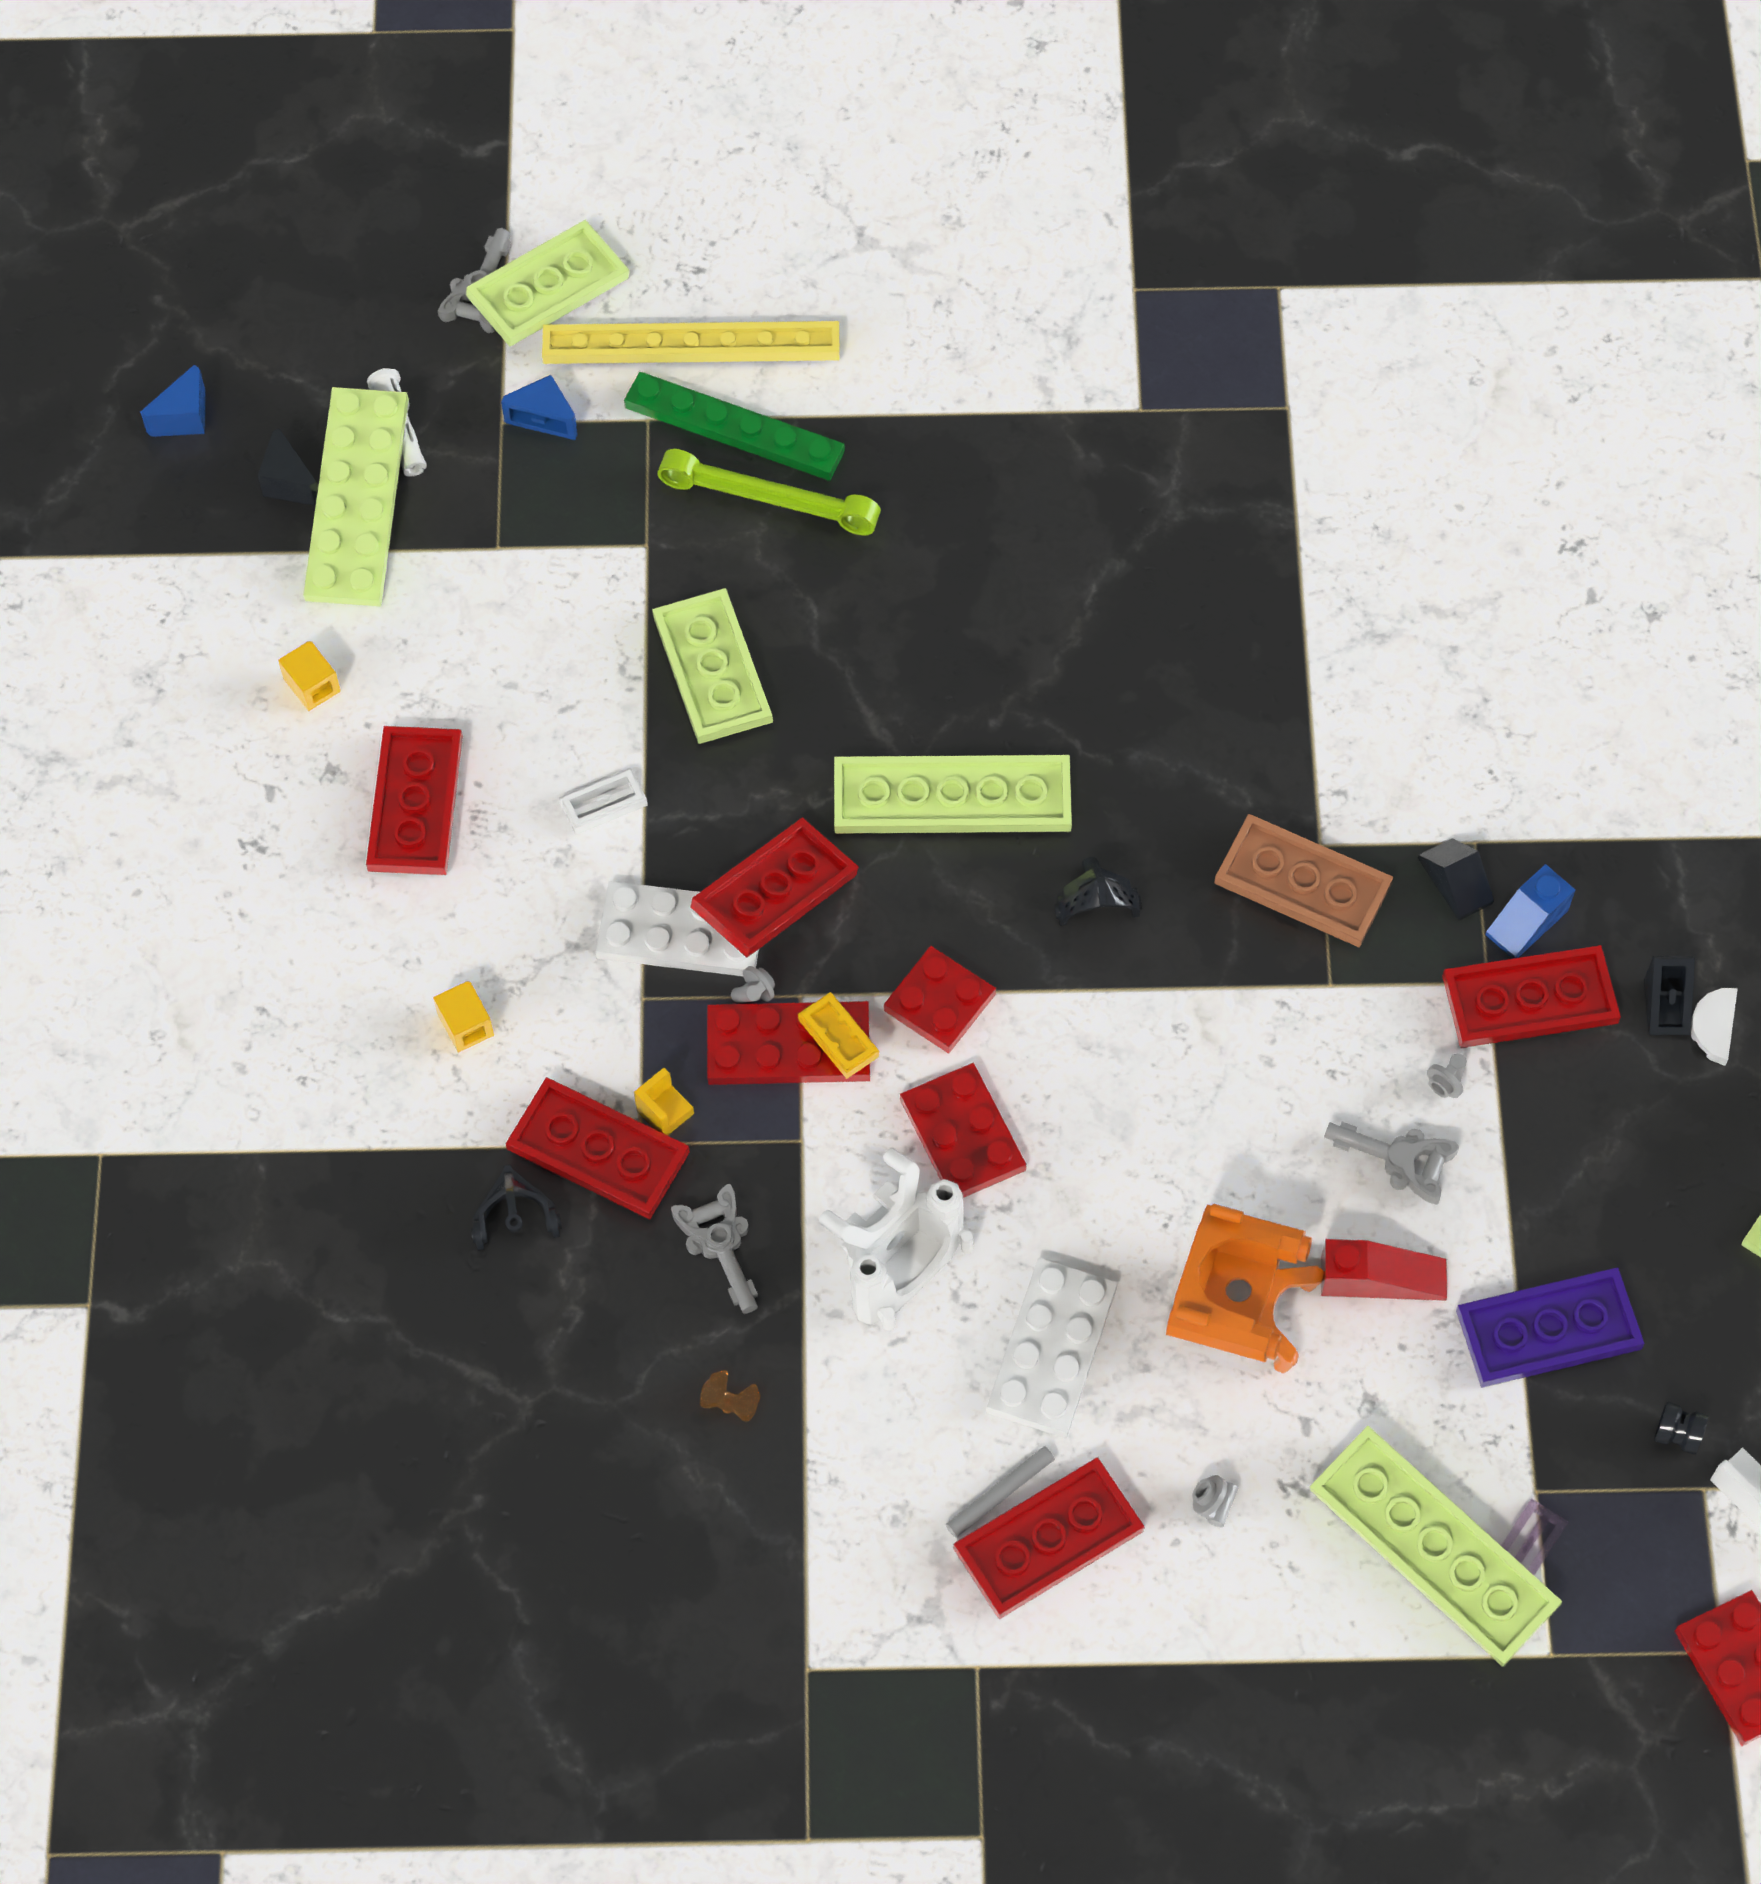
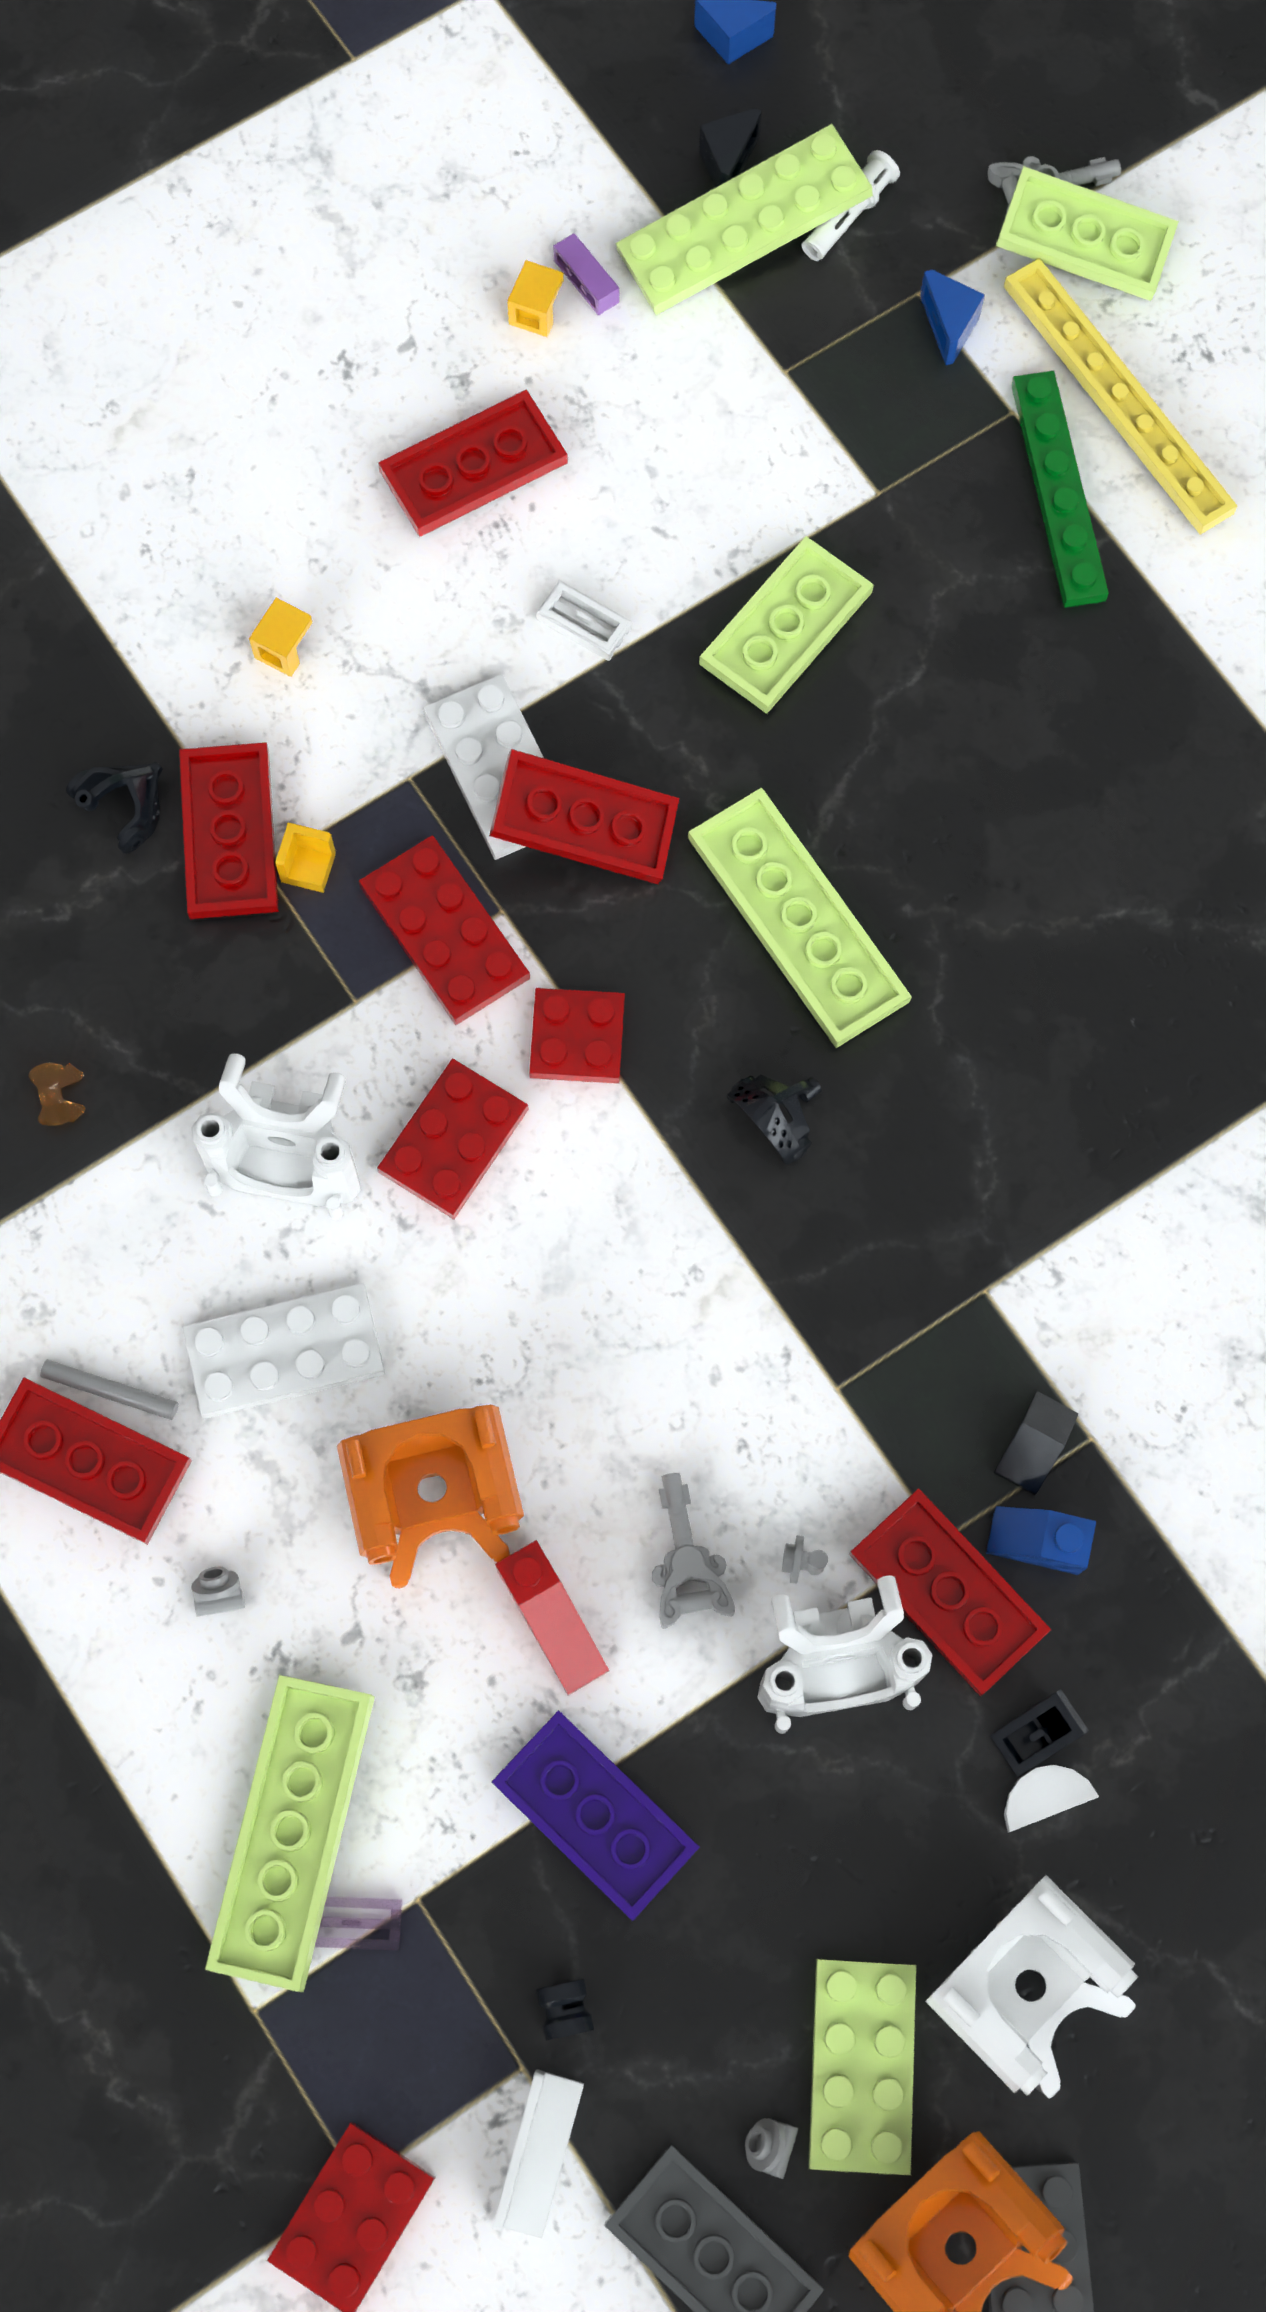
camera: 55 degrees right, 10 degrees up
lime piece [657,449,881,535] -> none
light grey piece [671,1184,758,1314] -> none
light grey plate [731,966,775,1003] -> none
yellow plate [798,992,879,1079] -> none
nougat plate [1214,814,1394,948] -> none
none -> medium lavender piece [553,233,619,316]
none -> white piece [757,1575,932,1734]

